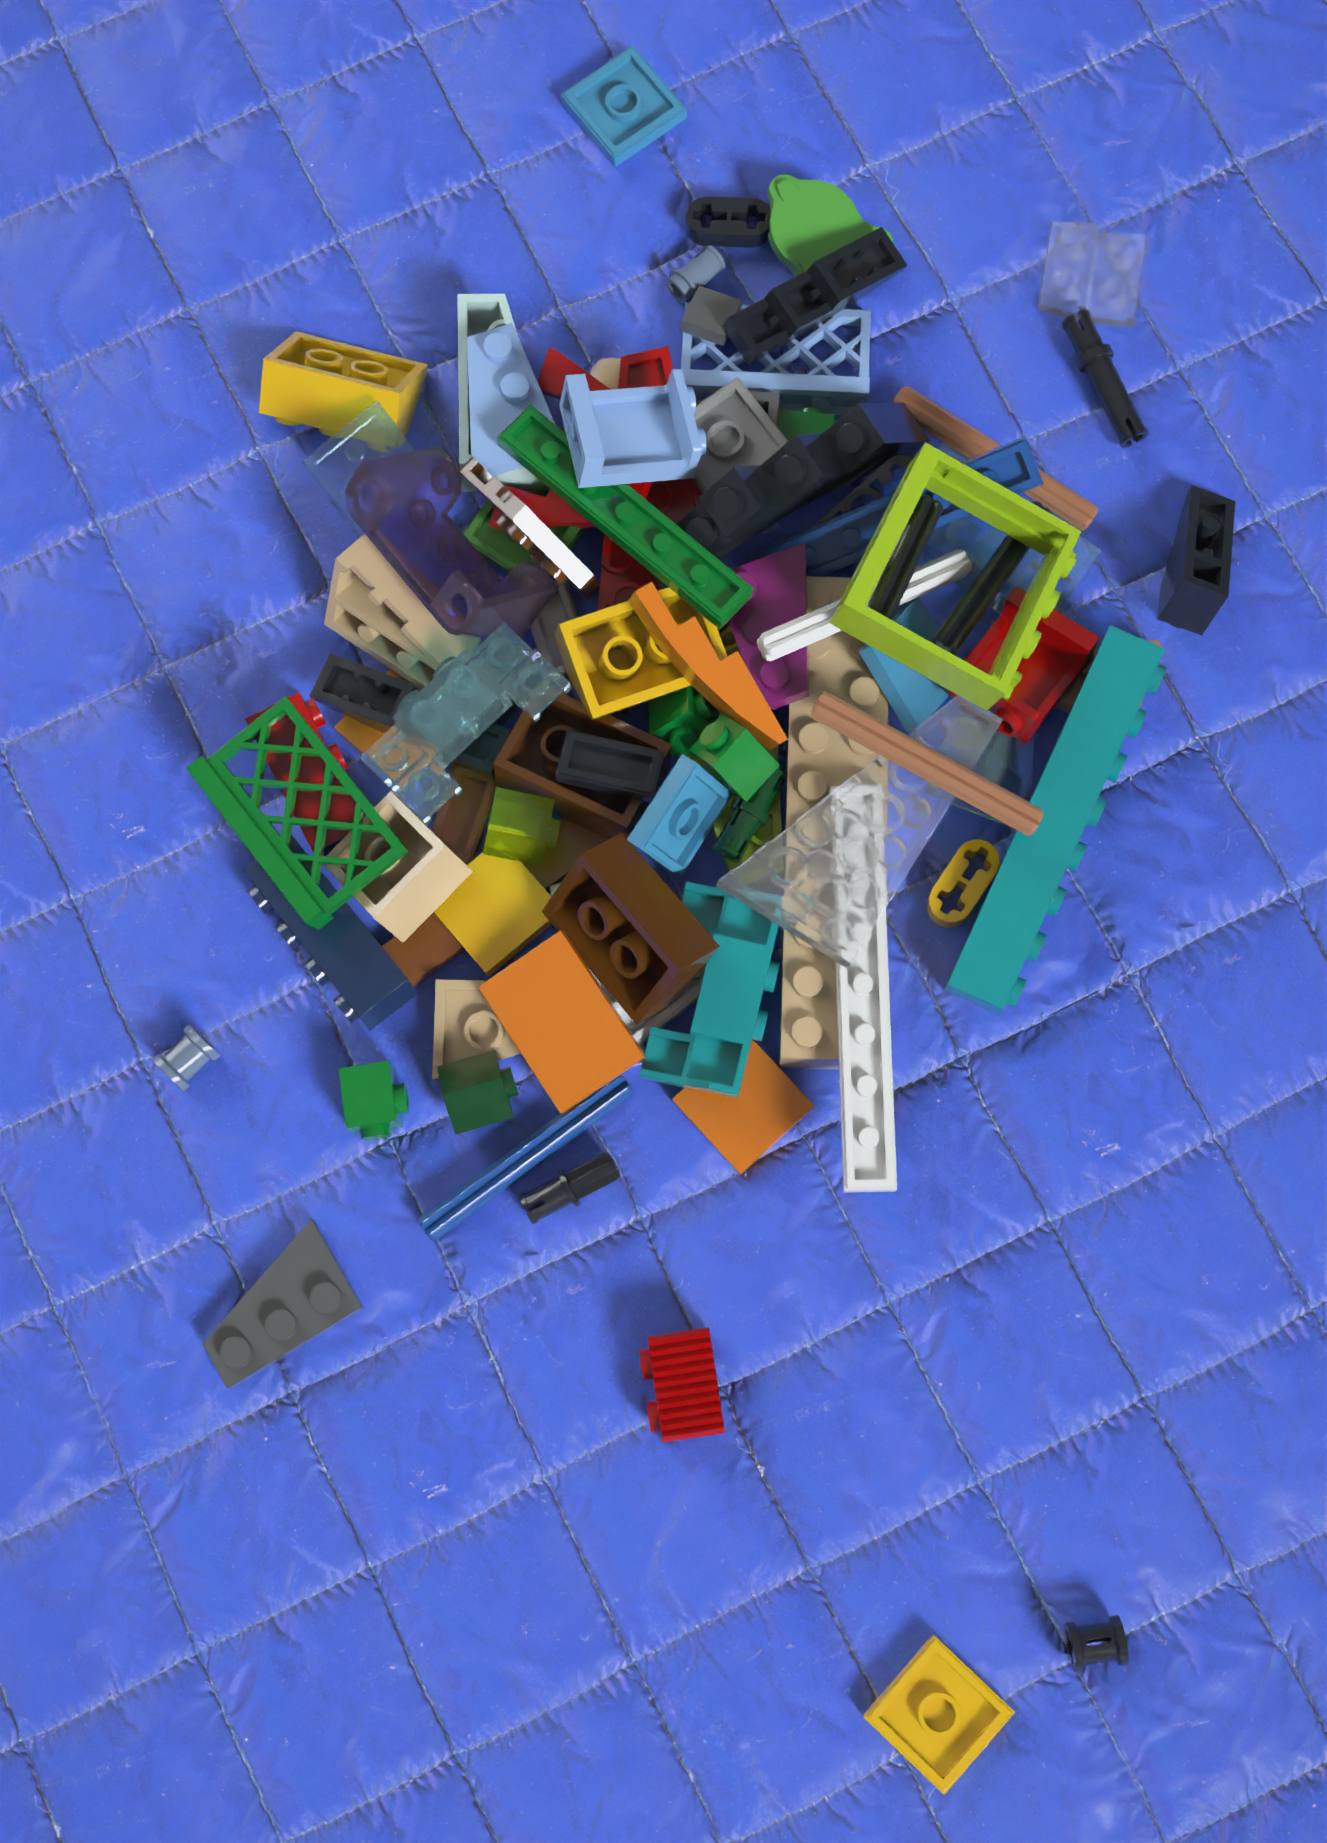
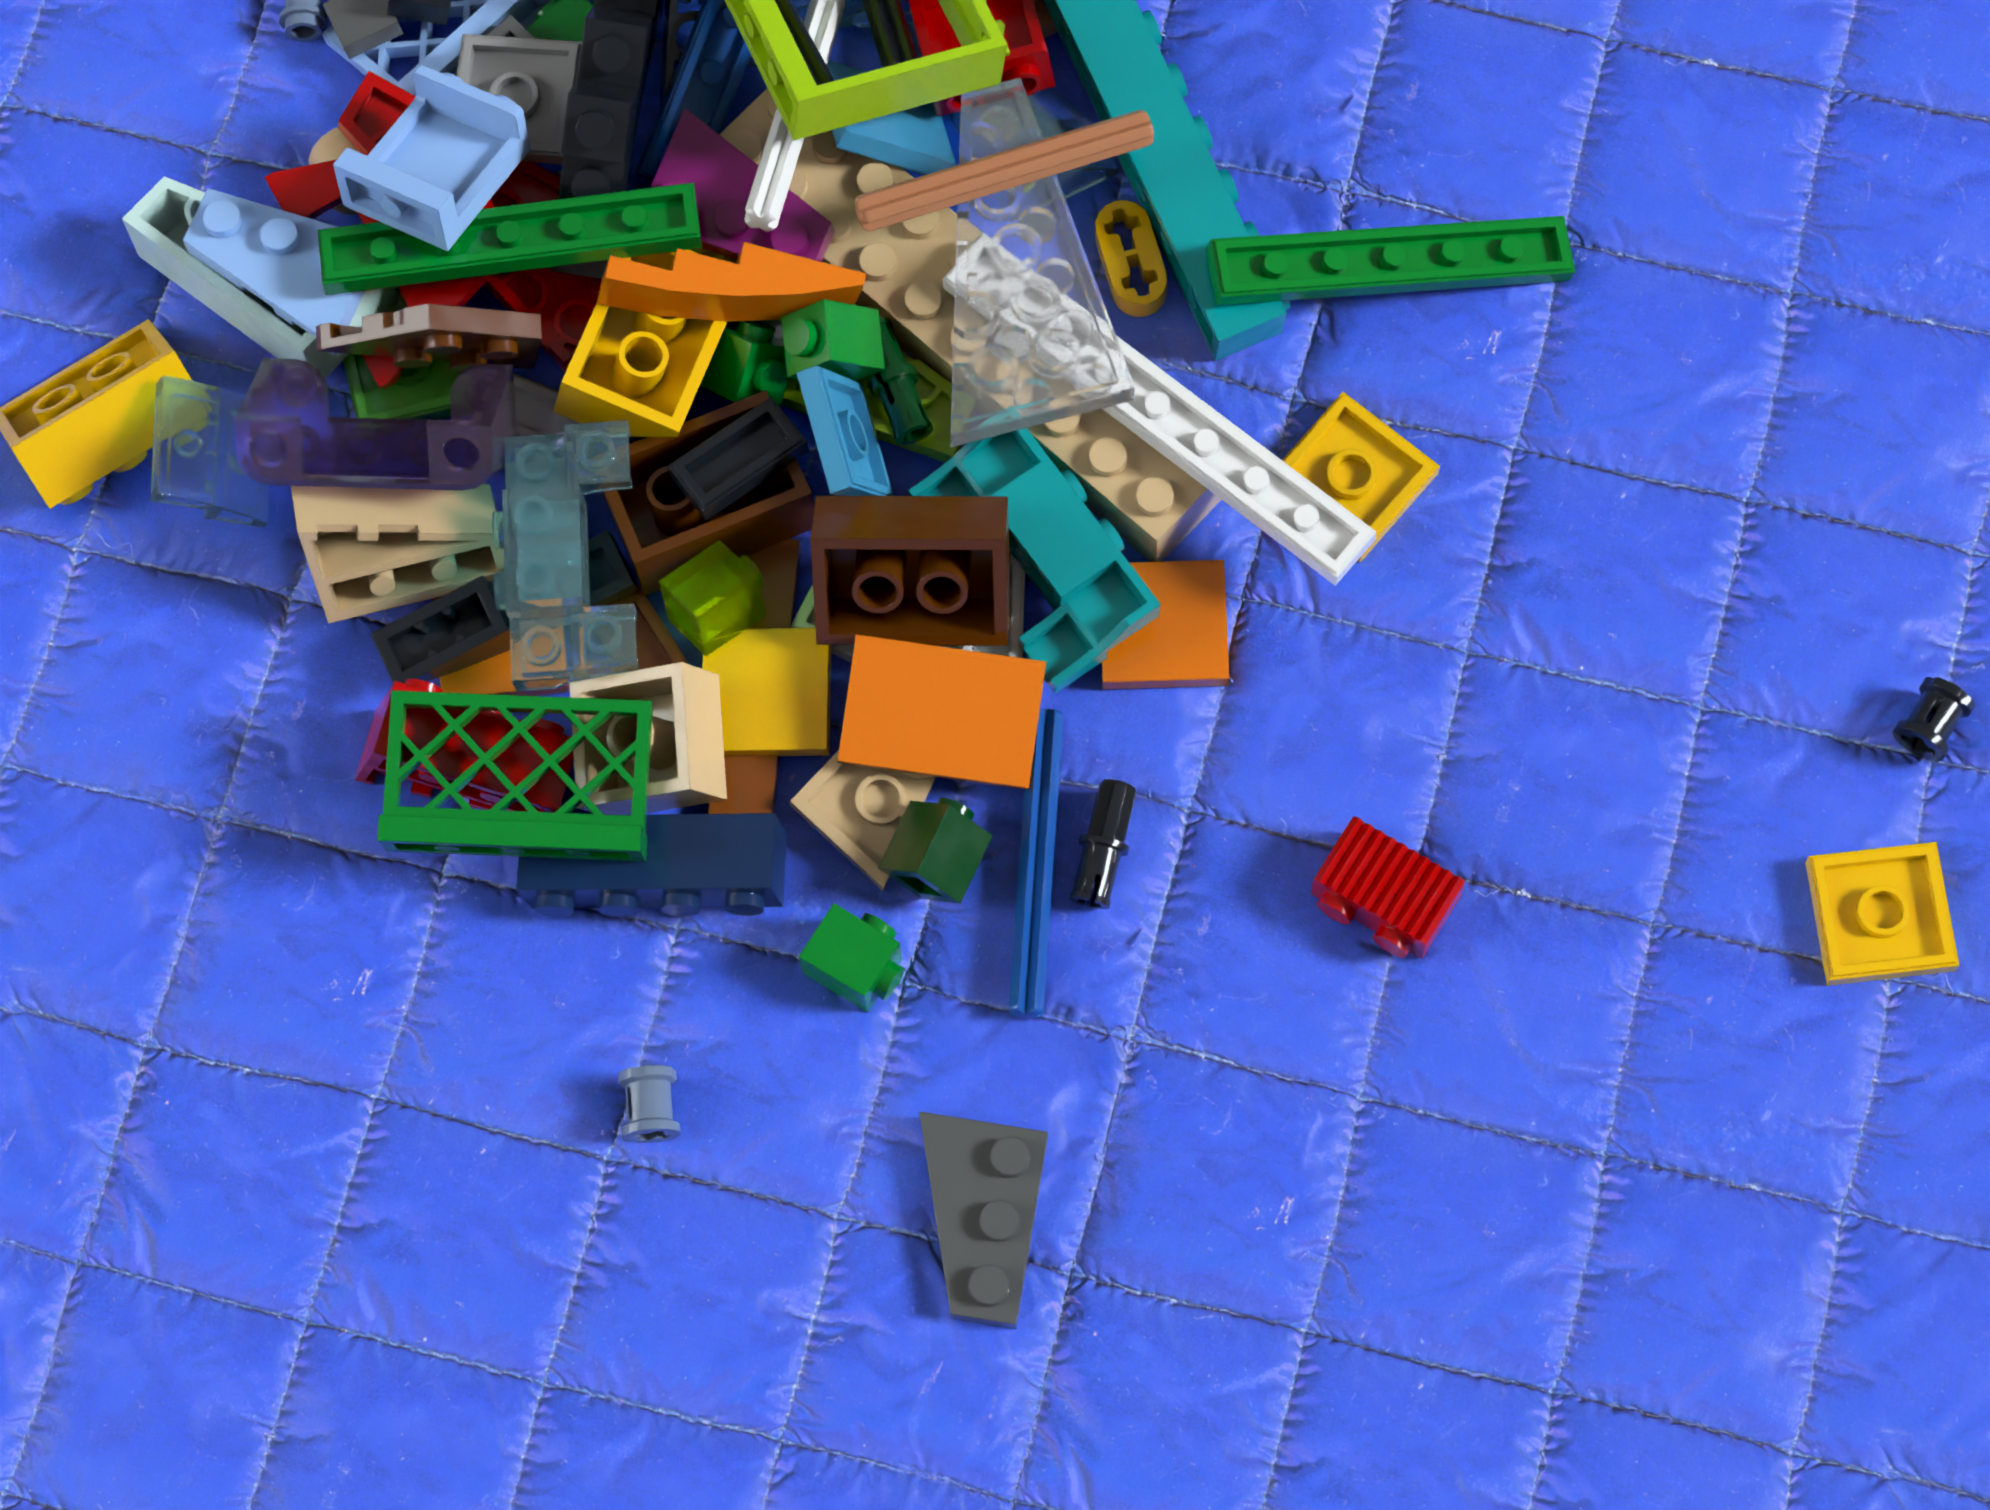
camera: 50 degrees left, 5 degrees down
none -> green tile [1206,216,1575,305]
none -> yellow tile [1282,392,1440,563]

